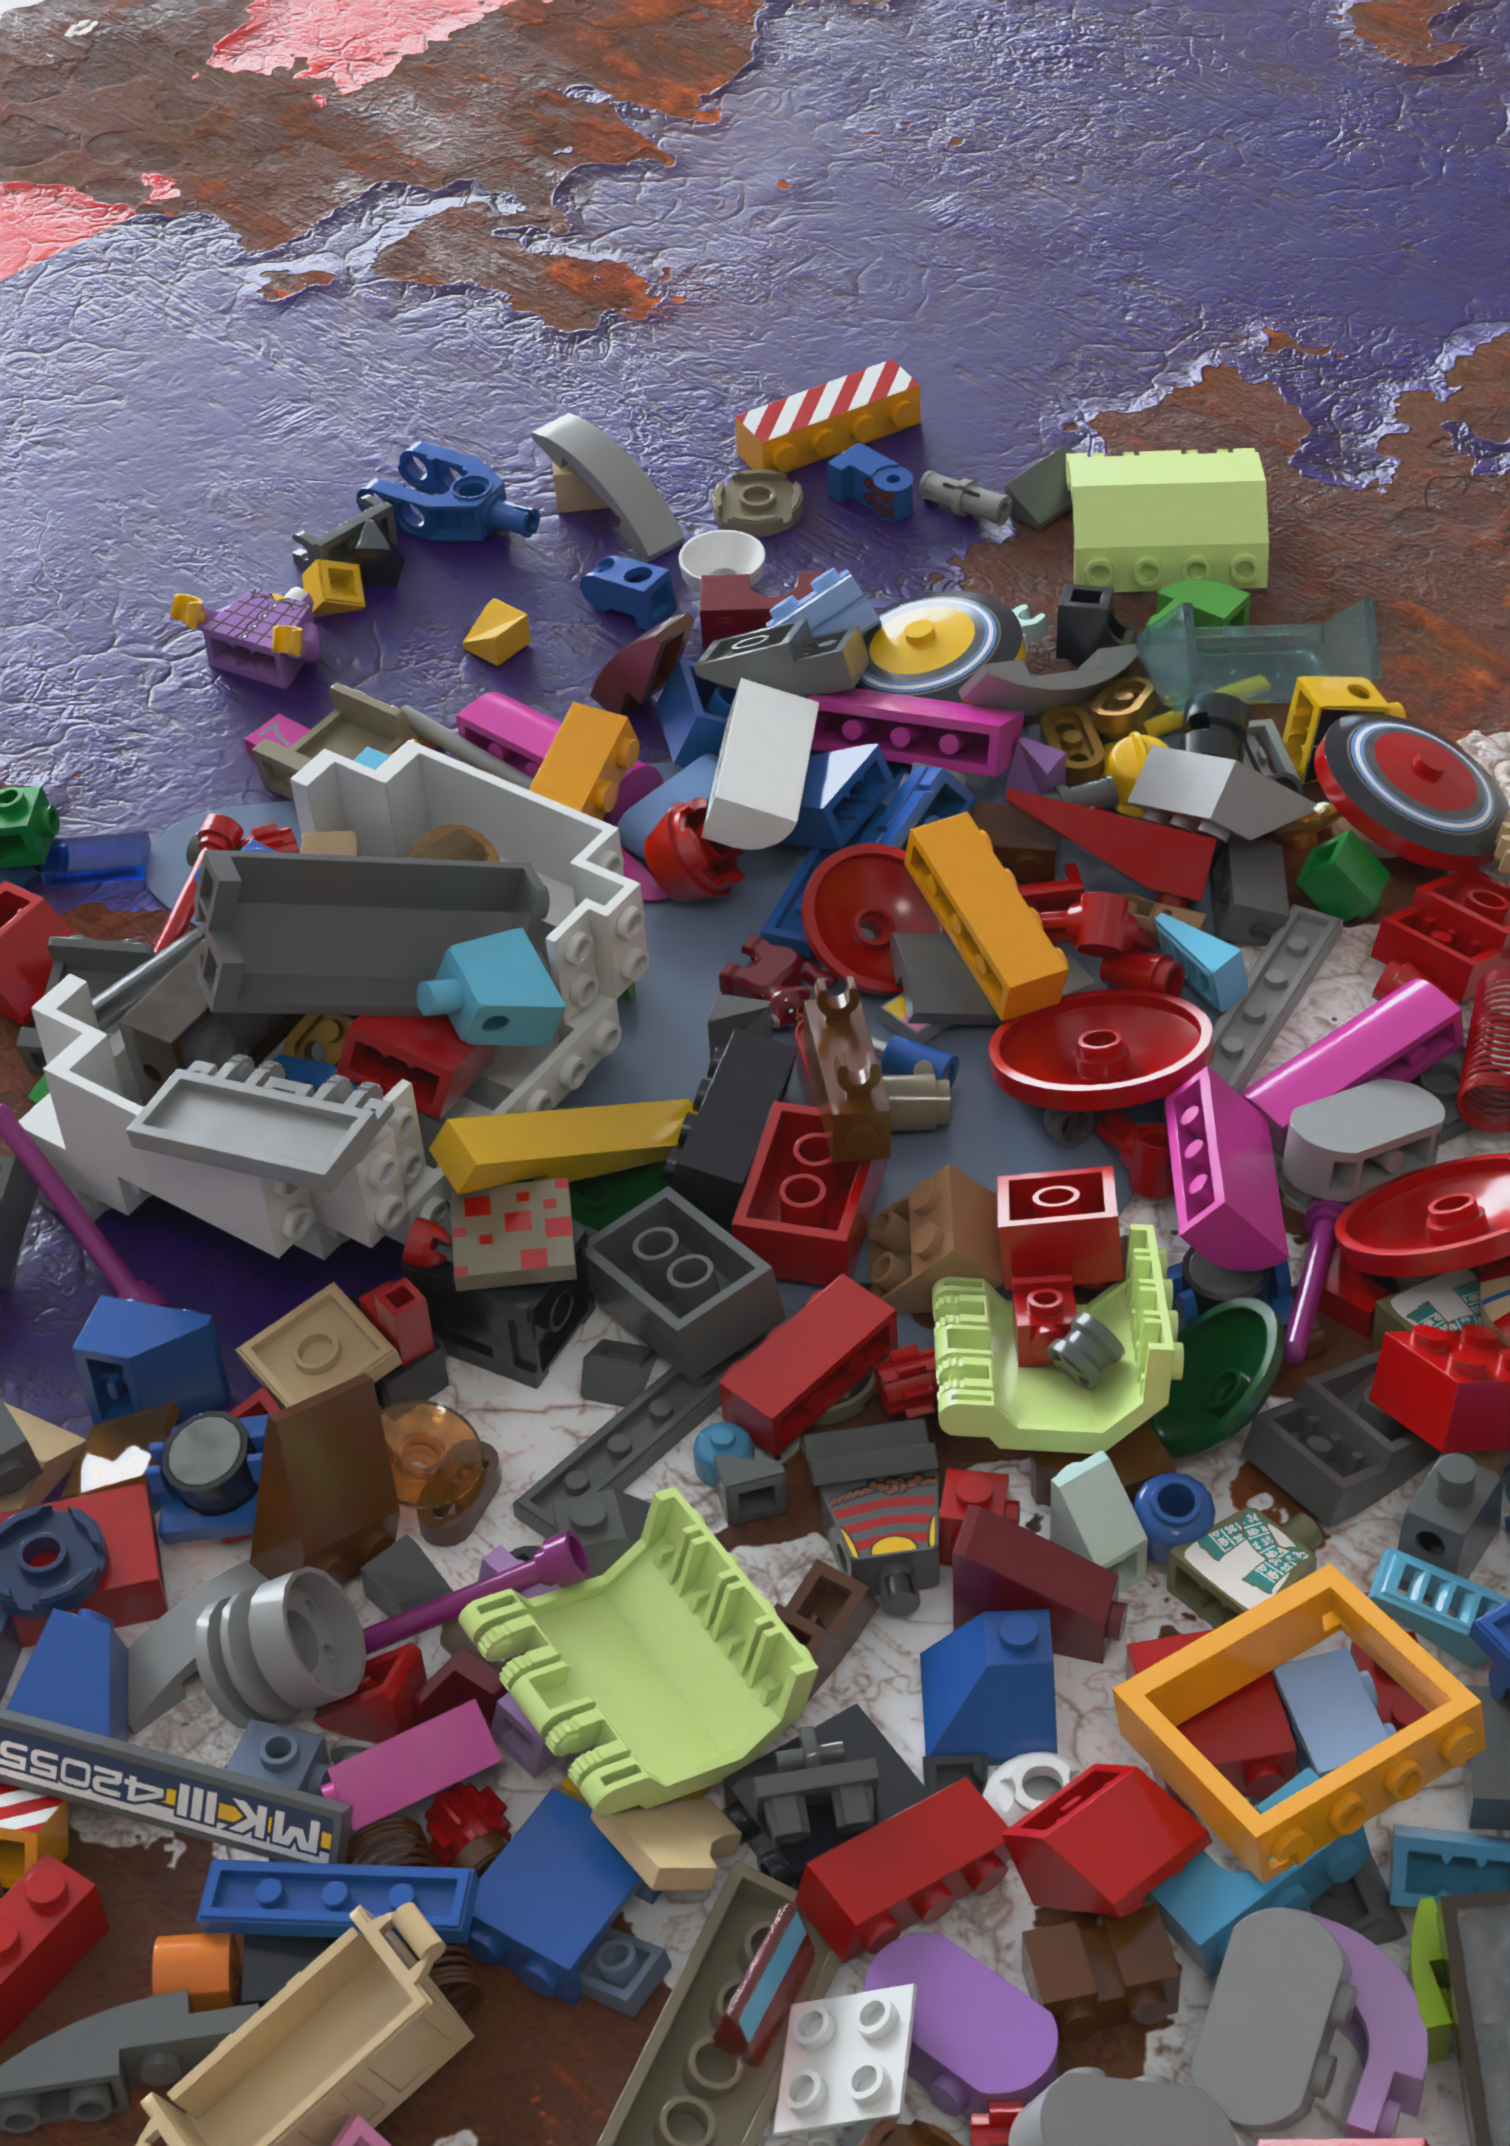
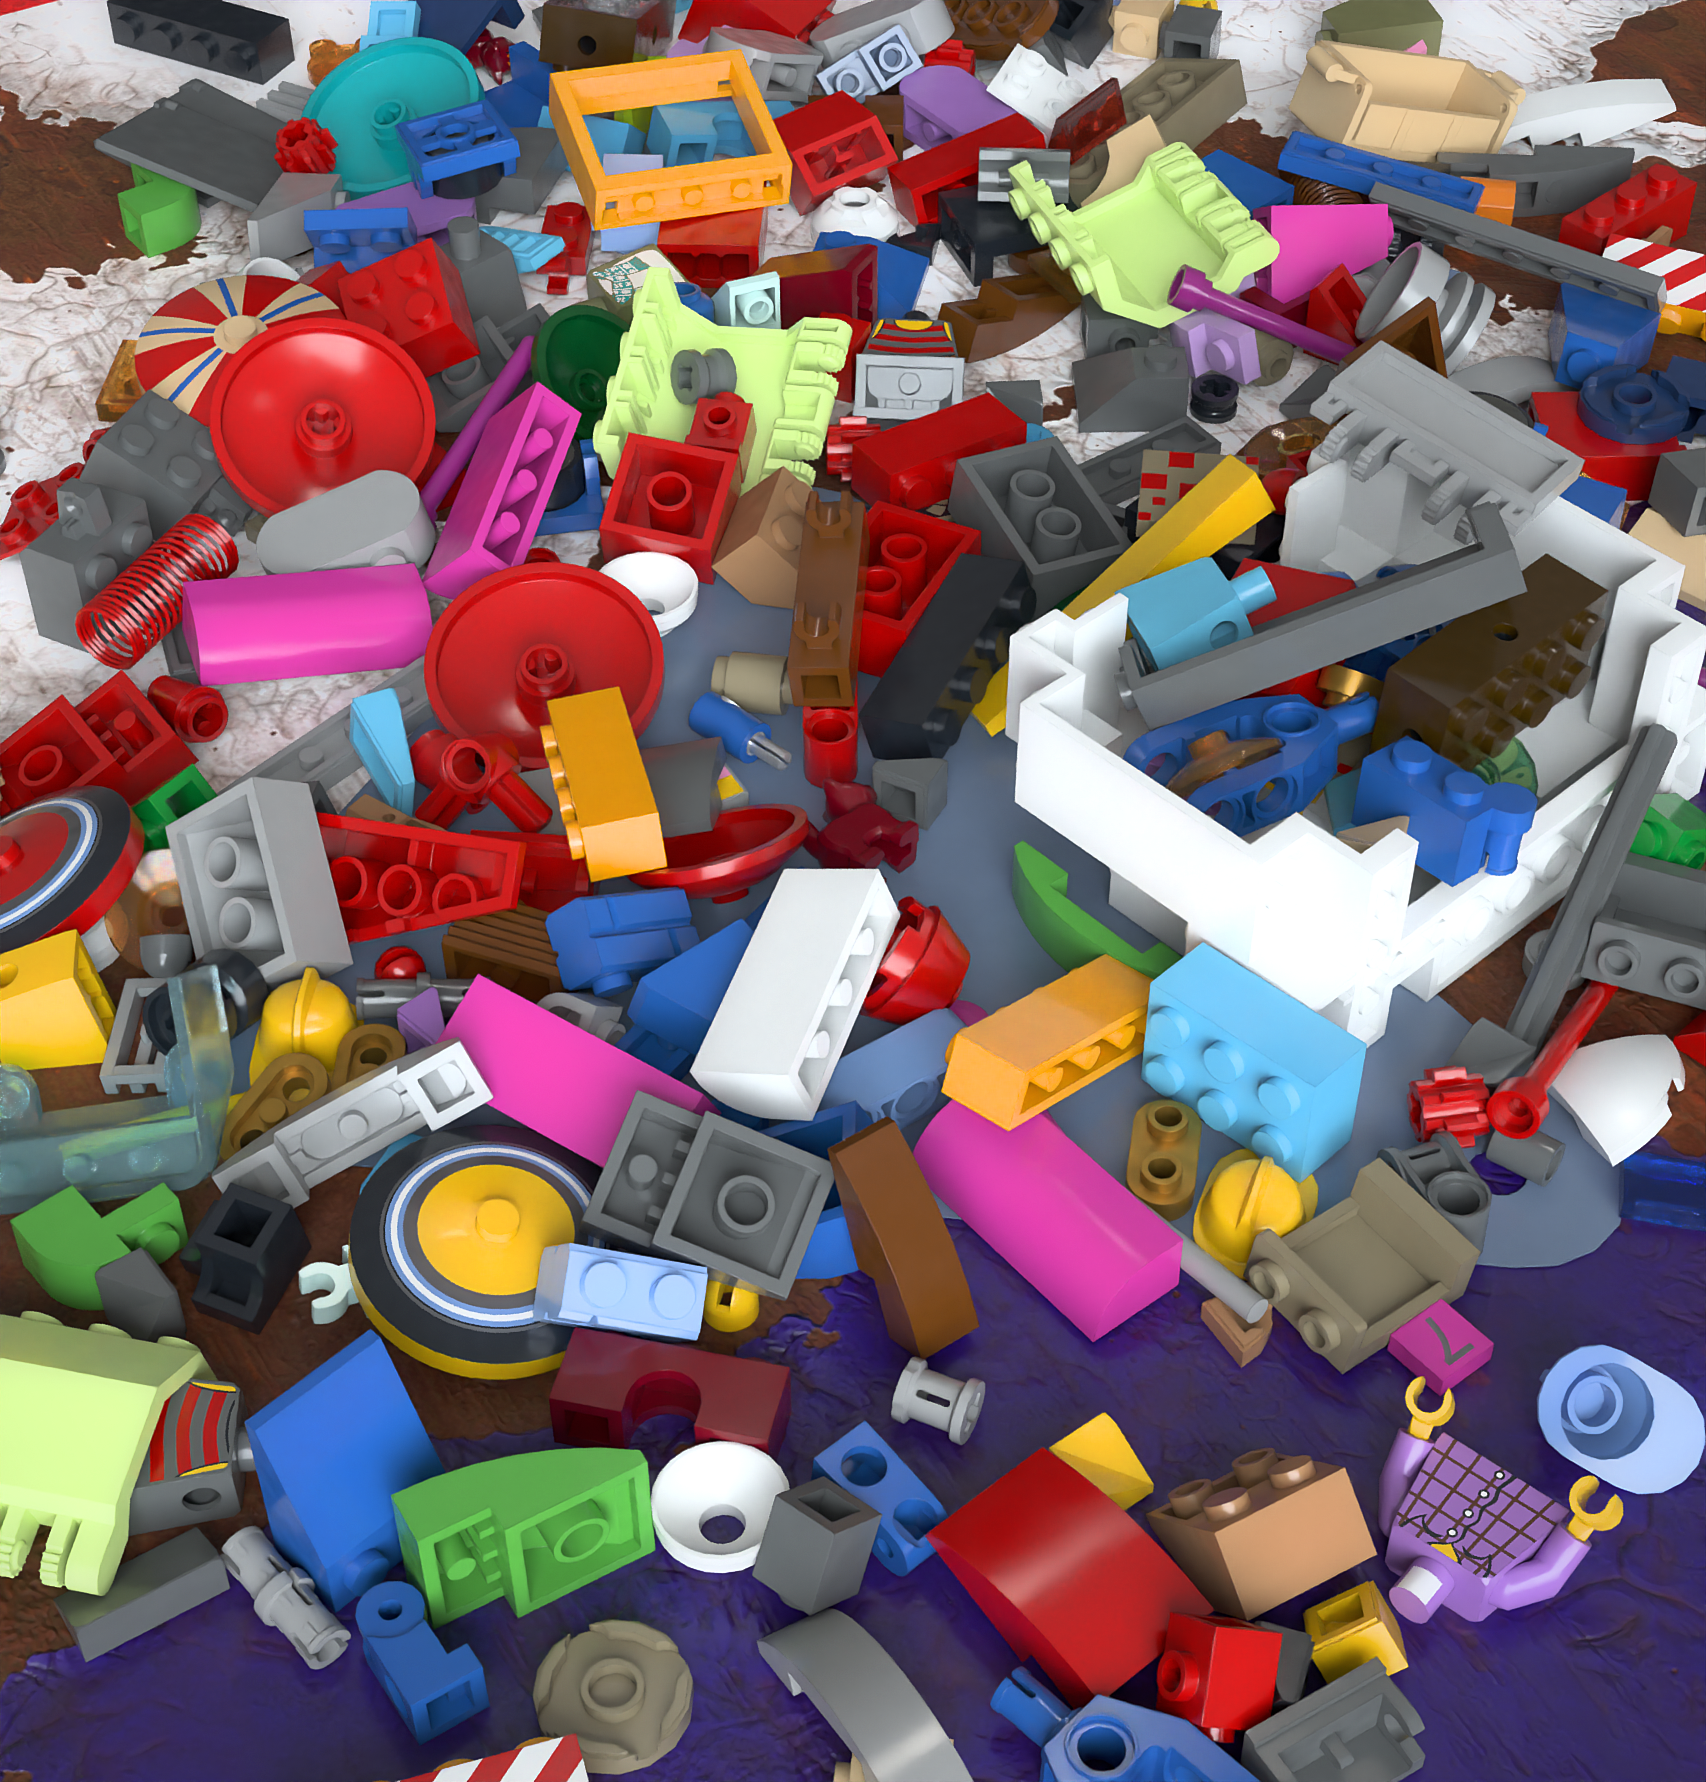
camera: 170 degrees left, 0 degrees up
none -> dark grey slope [95,1247,187,1343]
none -> dark grey torso [128,1378,256,1536]
none -> slope [245,1329,446,1613]
none -> bright green slope [391,1448,656,1629]
none -> white piece [599,552,698,637]
none -> dark grey brick [752,1476,882,1615]
none -> slope [813,24,923,104]
none -> light grey bush [891,1356,985,1445]
none -> red slope [925,1447,1215,1709]
none -> medium nougat slope [1146,1448,1377,1621]
none -> red brick [1156,1611,1283,1743]
none -> dark grey piece [1376,1131,1492,1256]
none -> piece [1537,1344,1706,1494]
none -> white brick [1547,1035,1685,1166]

